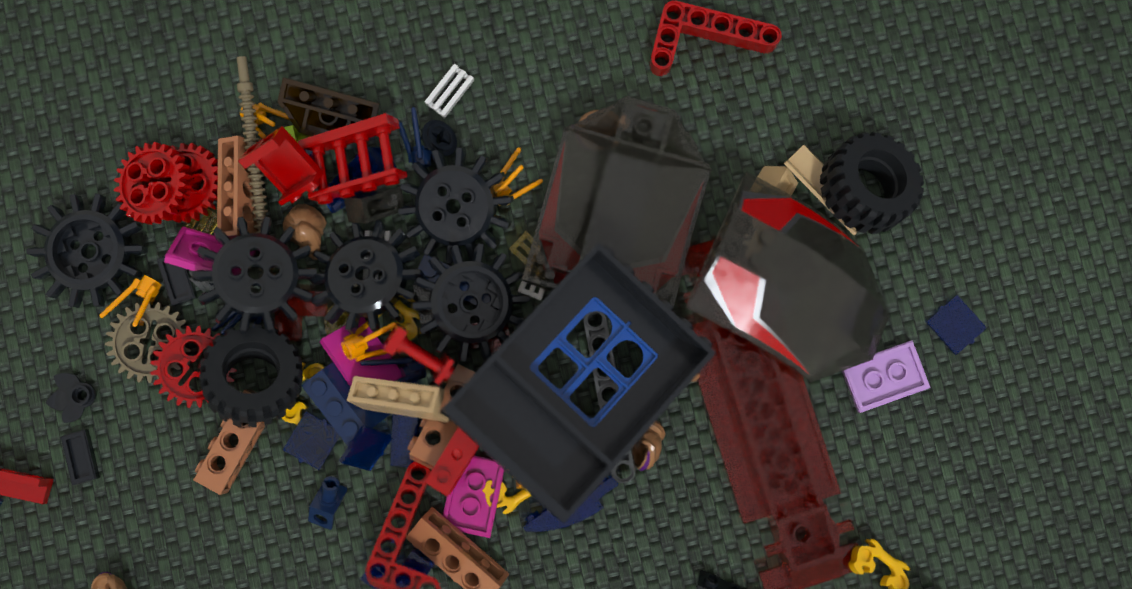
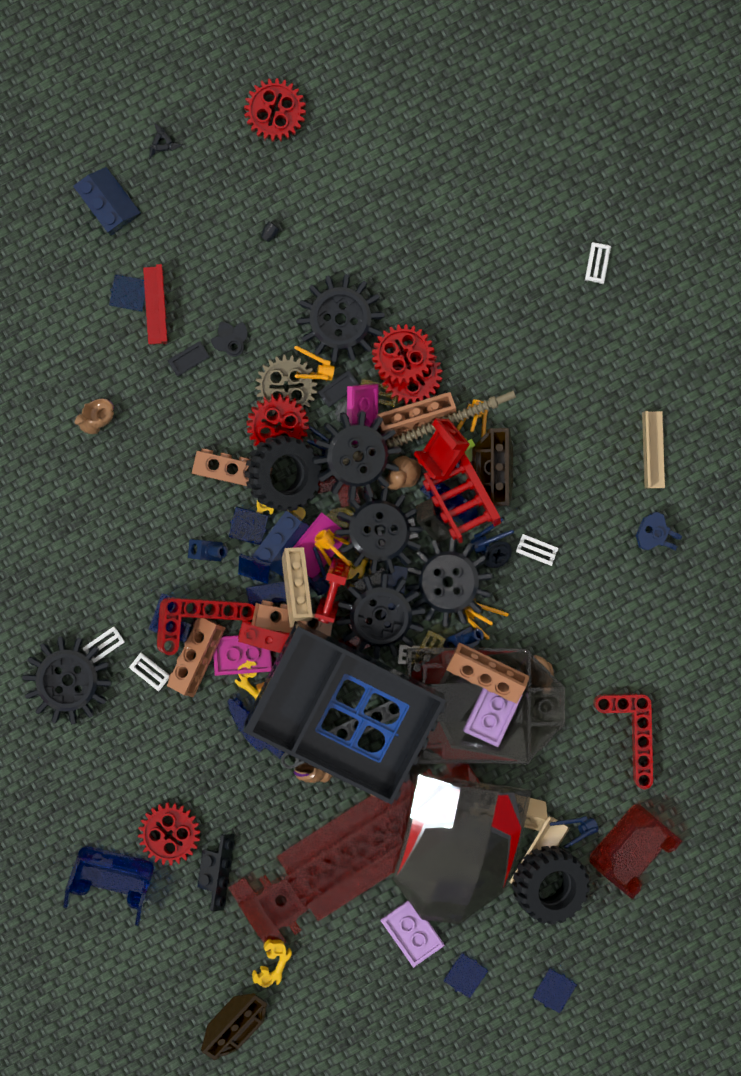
camera: 75 degrees right, 5 degrees up
none -> dark blue bracket [442,627,484,650]
none -> nougat brick [446,643,530,704]
none -> lavender tile [463,688,523,747]
none -> clear blue piece [532,968,577,1013]
none -> dark blue plant [550,816,599,849]
none -> clear red windscreen [589,804,682,899]

